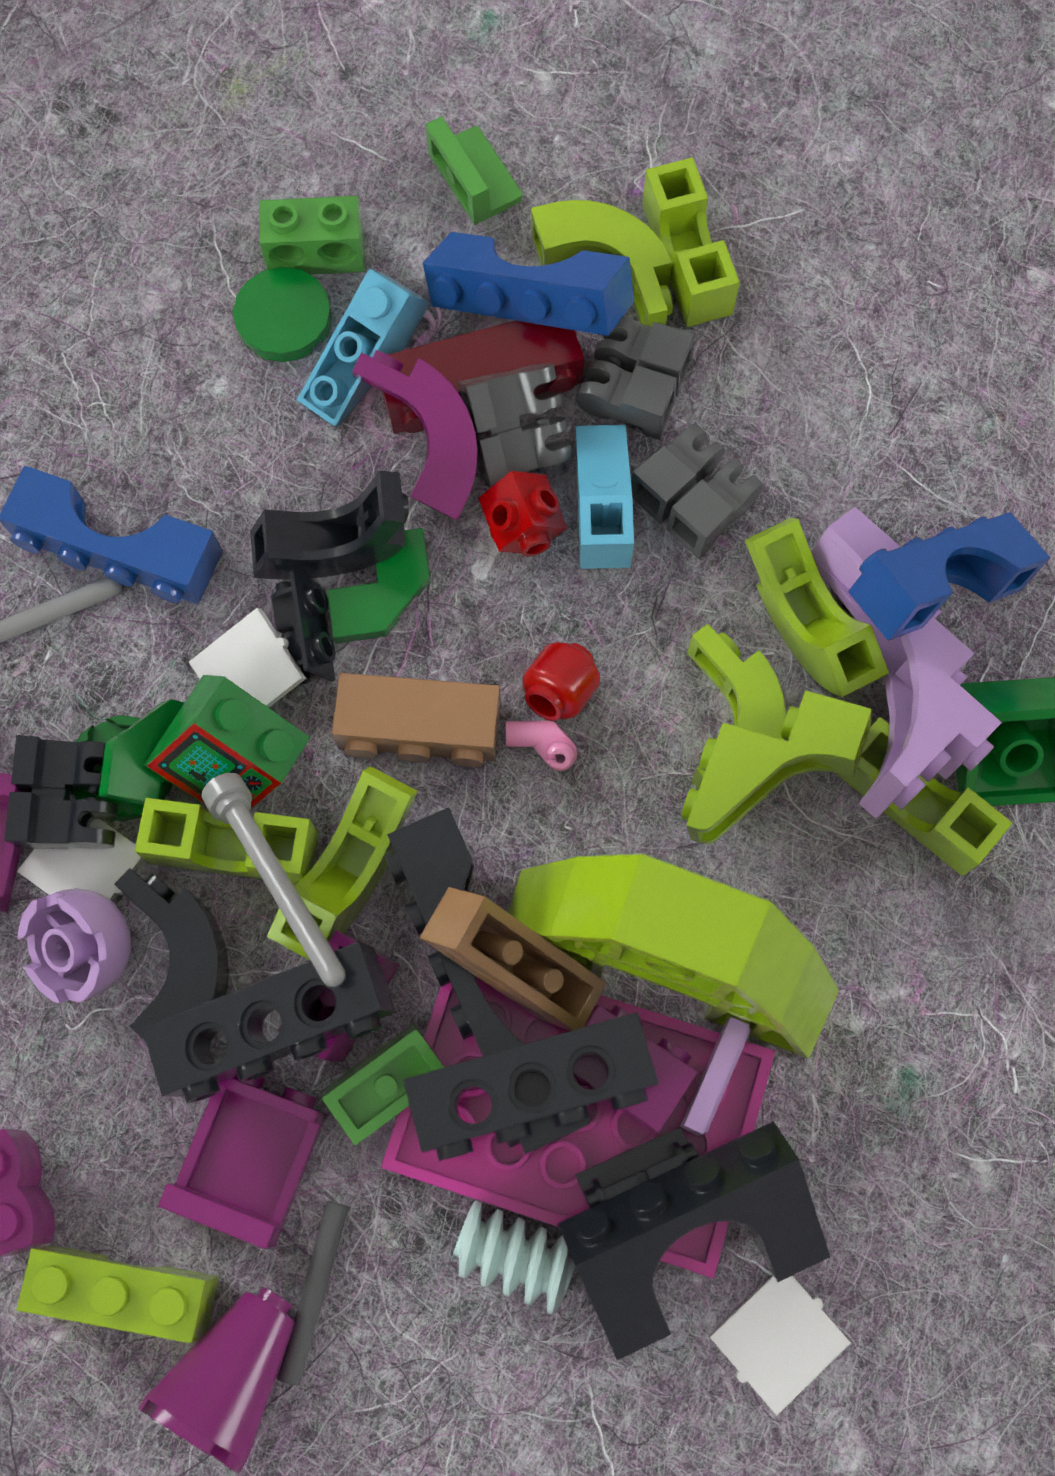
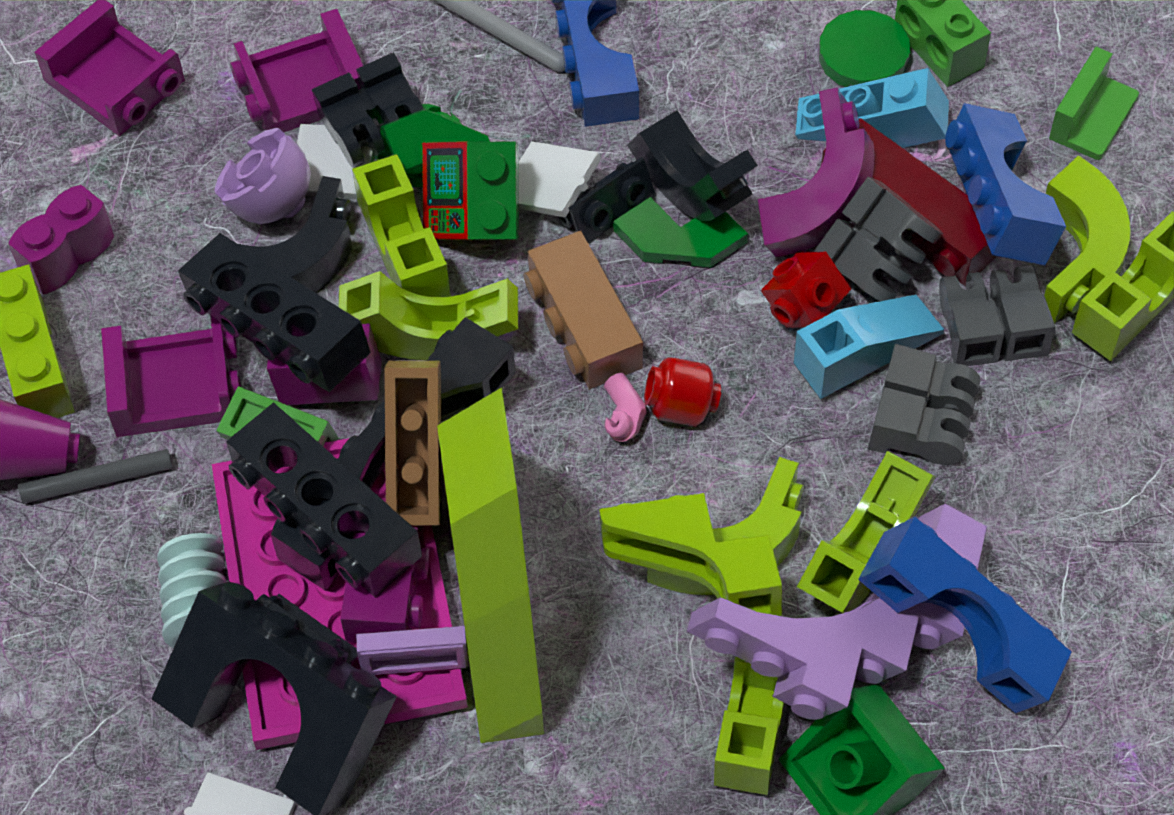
camera: 60 degrees right, 15 degrees down
light grey piece [202,773,345,987] -> none

